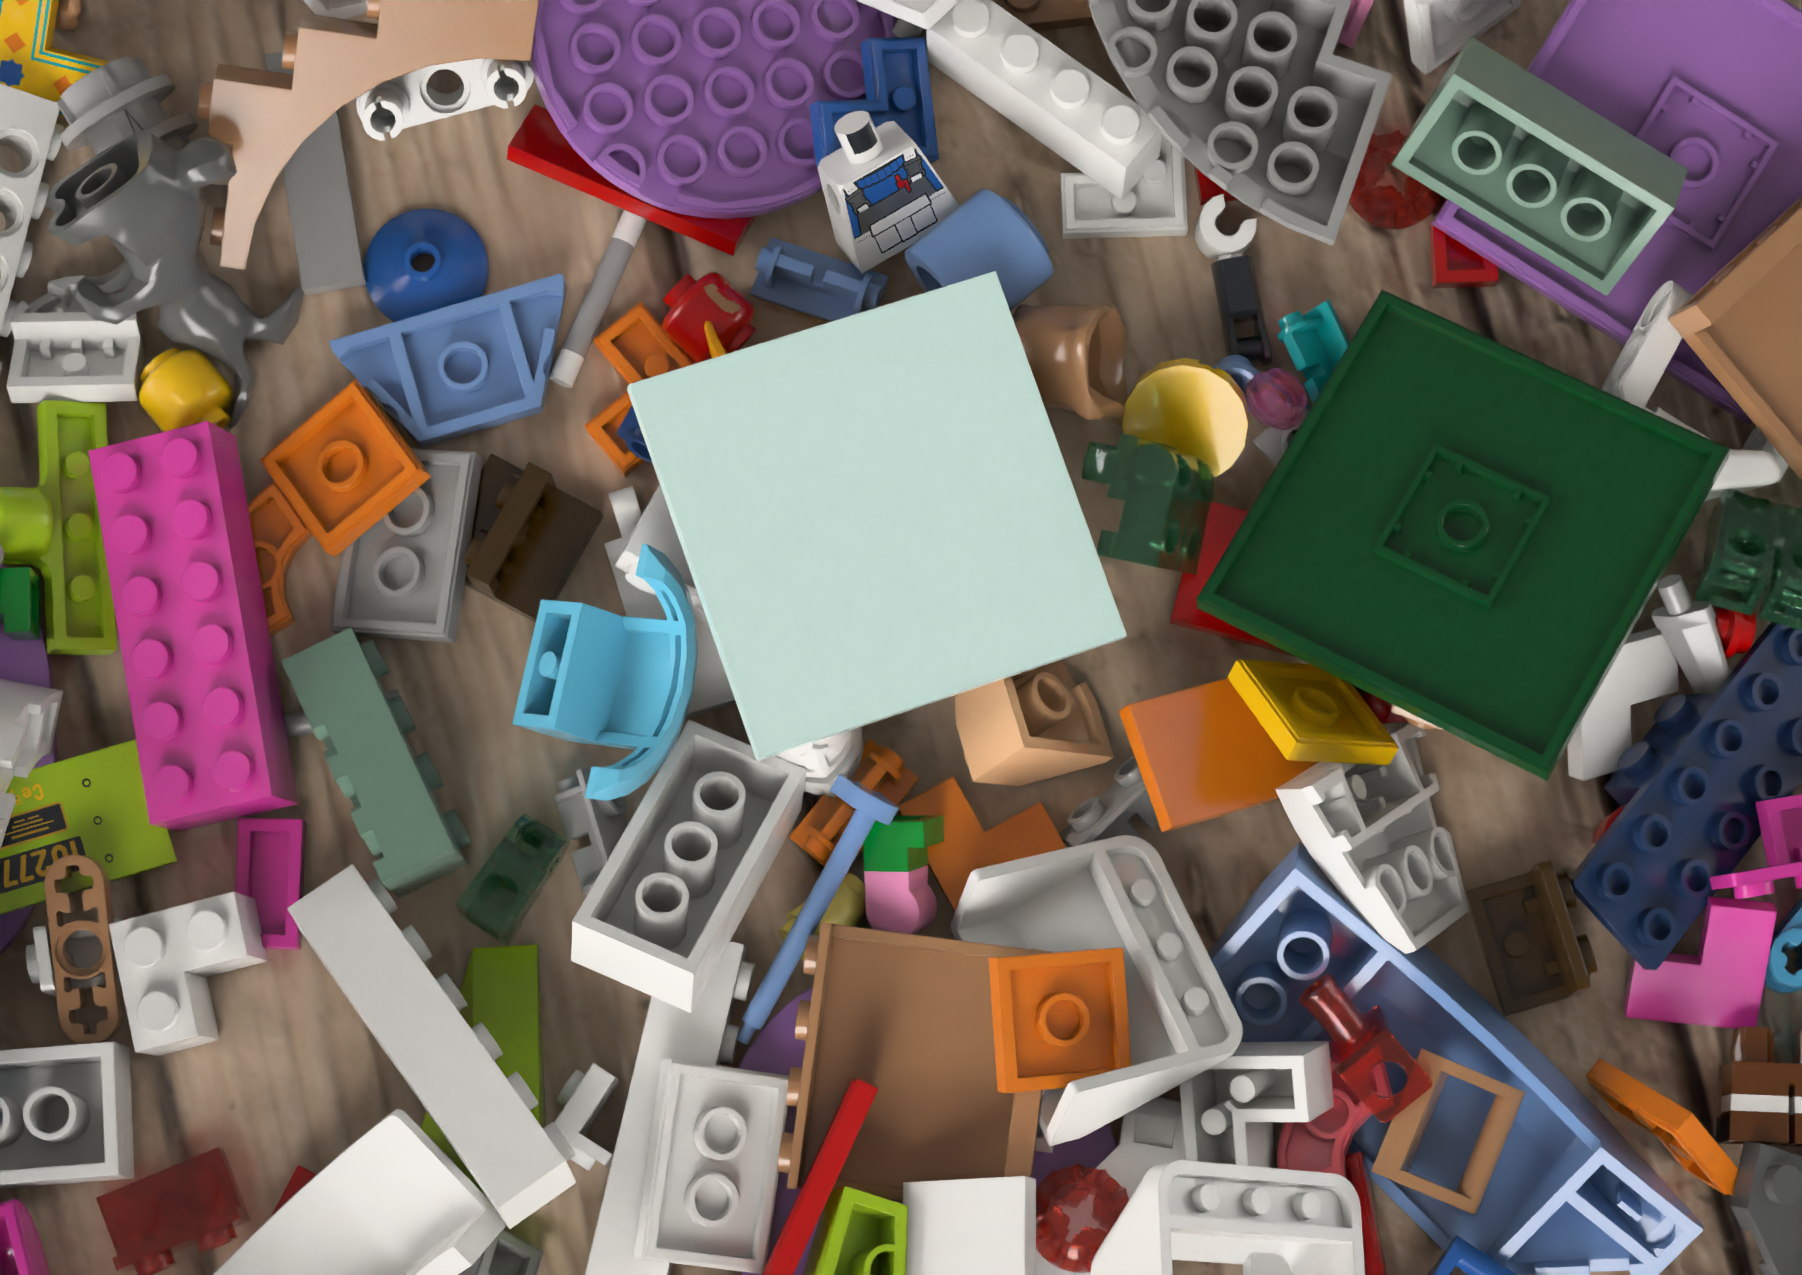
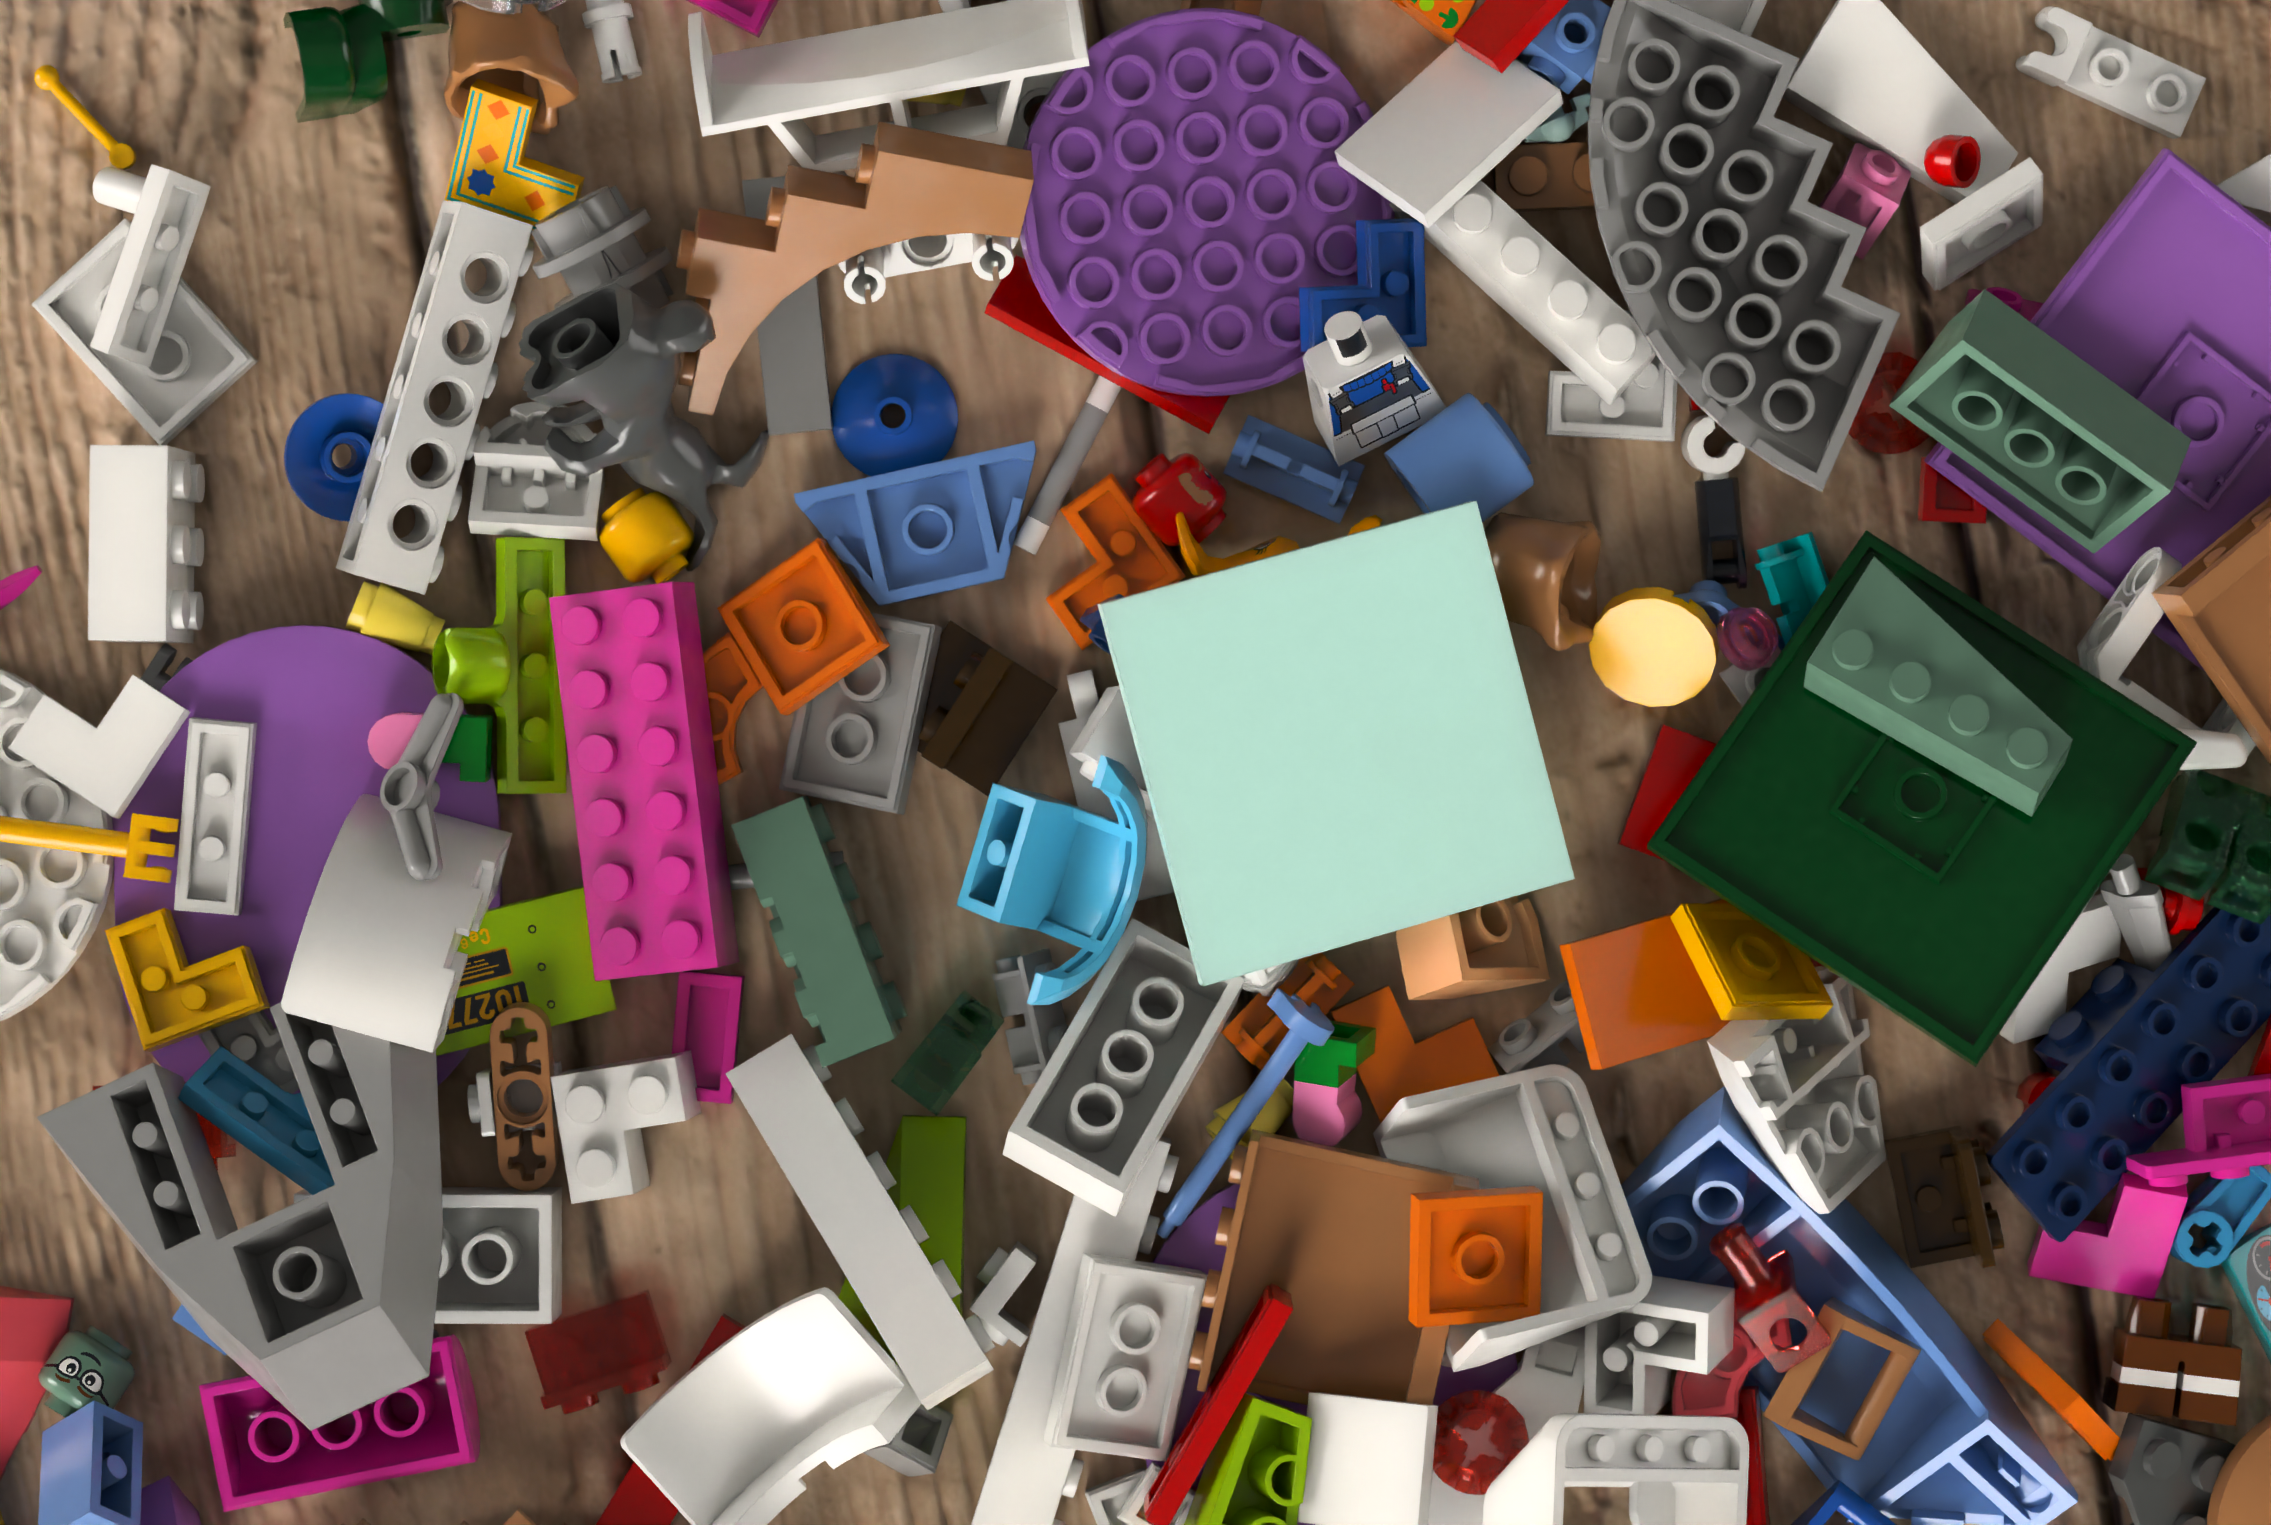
camera: 10 degrees right, 10 degrees up
clear green hips [1082,433,1214,575] -> none
none -> sand green wedge [1803,556,2073,817]

